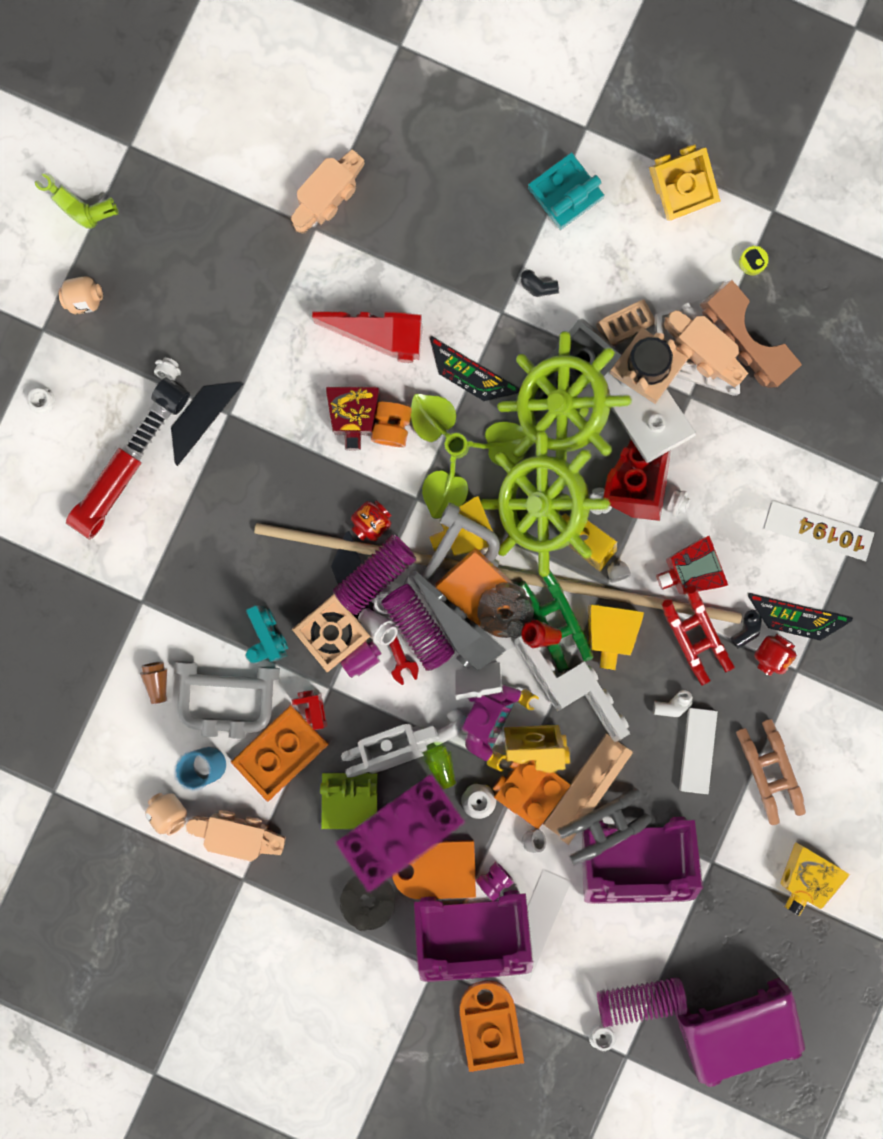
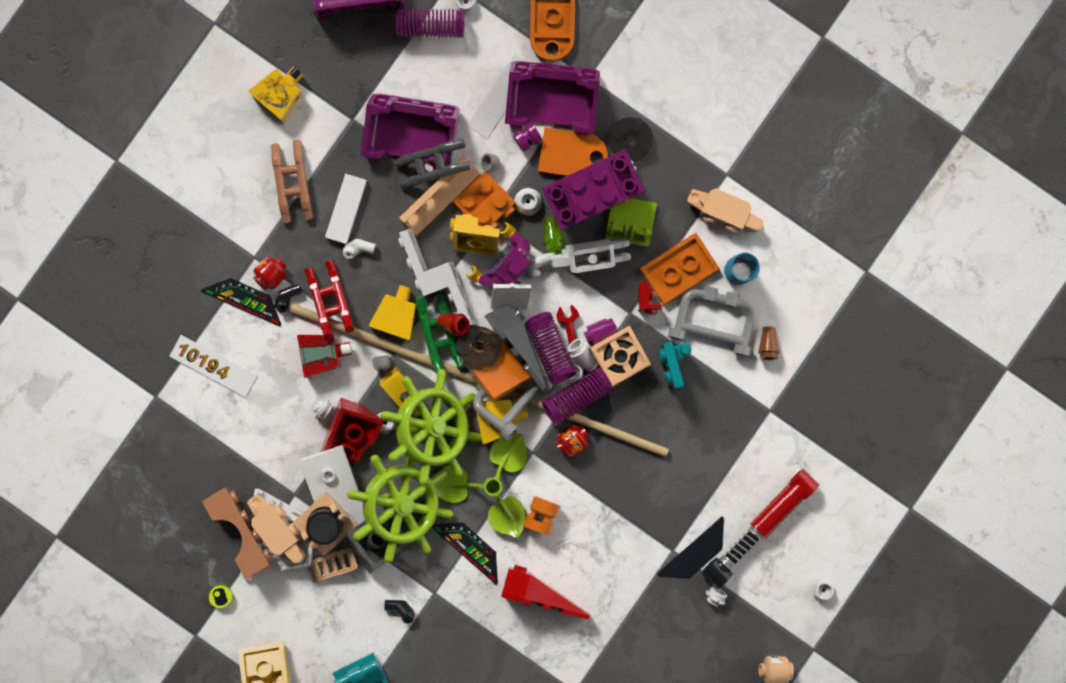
camera: 175 degrees left, 0 degrees up
light nougat head [145,793,187,836] -> none
dark red torso [326,387,380,451] -> none

